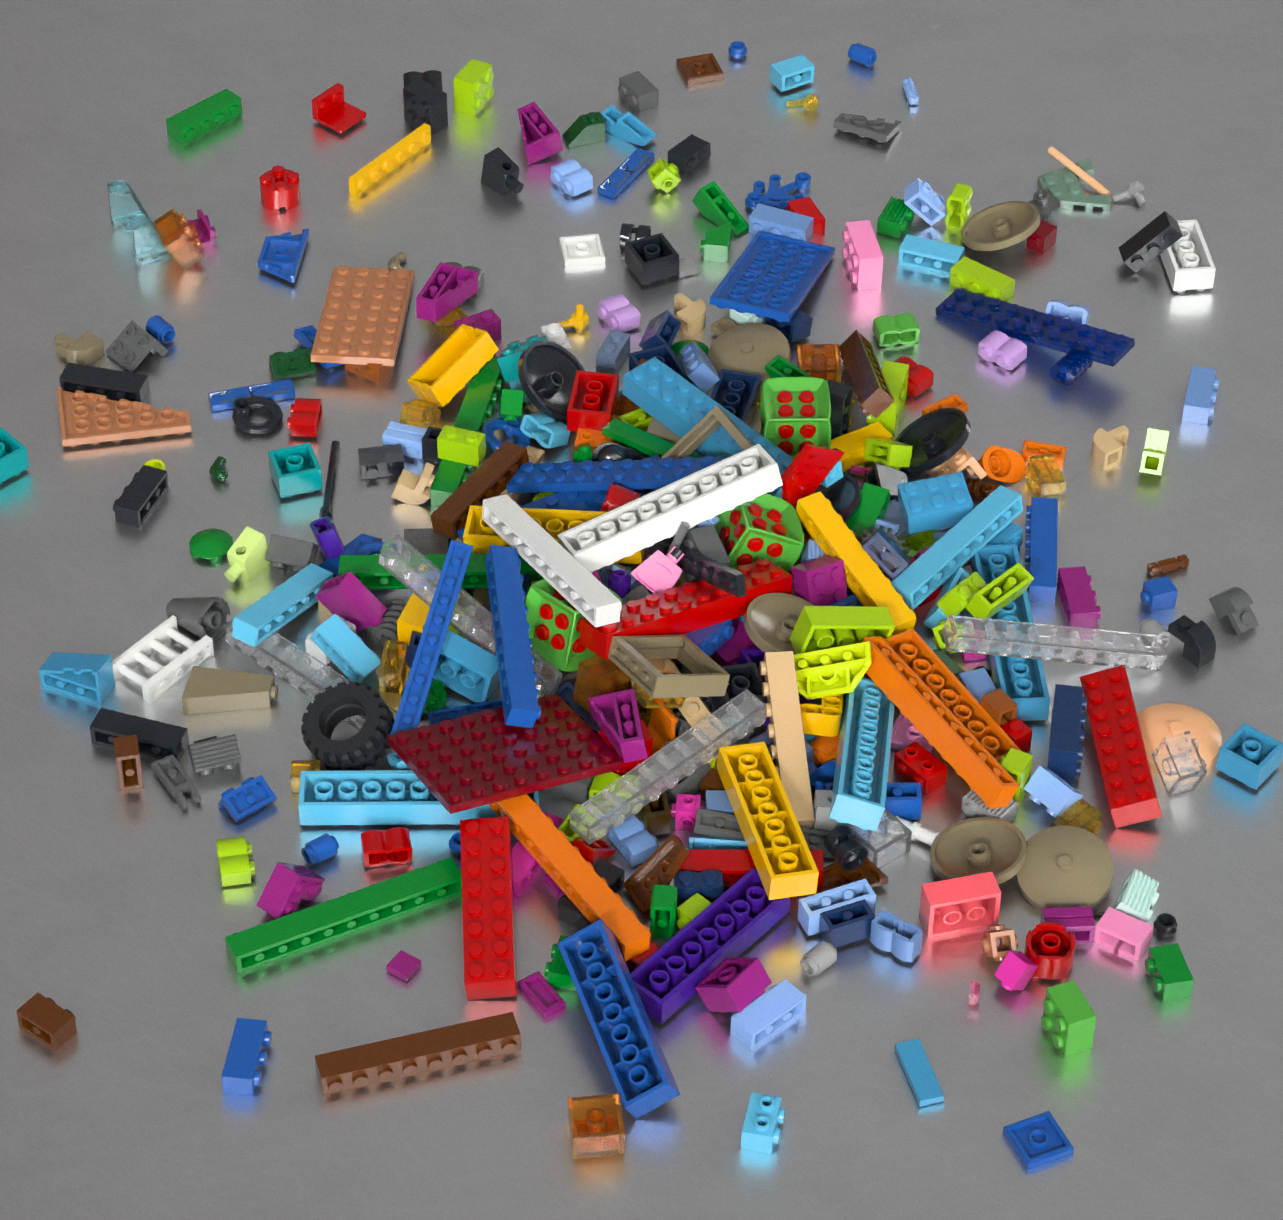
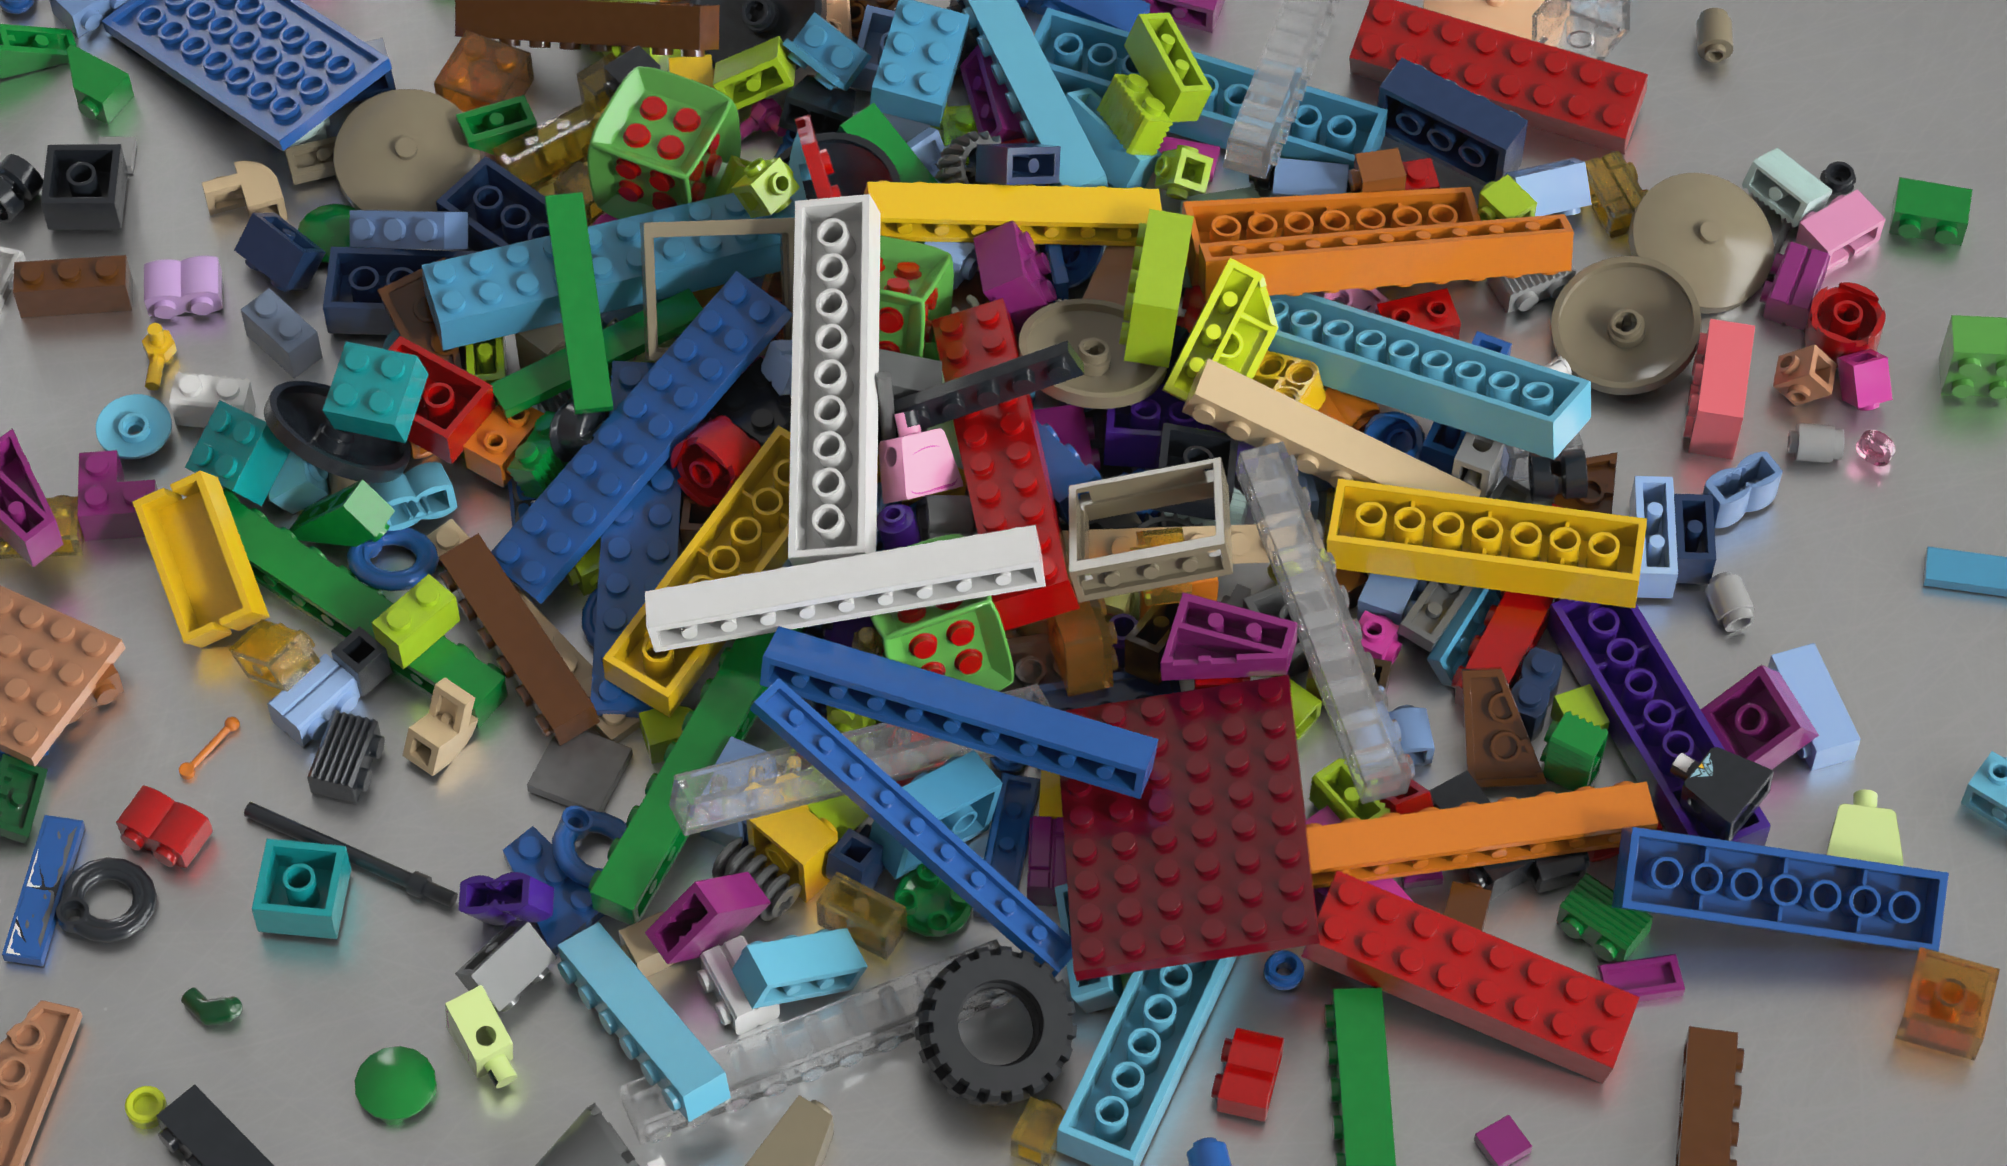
camera: 65 degrees left, 15 degrees up
none -> reddish brown brick [13,255,133,318]
none -> medium azure dish [96,394,172,459]
none -> orange hinge [179,716,240,780]
none -> teal brick [322,341,429,443]
none -> green tile [545,192,613,415]
none -> lime brick [731,158,800,218]
none -> dark azure bracket [782,12,872,91]
none -> reddish brown brick [1444,881,1492,931]
none -> black torso [1670,747,1774,841]
none -> dark tan brick [1696,8,1733,63]
none -> light grey brick [1787,423,1844,463]
none -> yellowish green torso [1825,789,1904,866]

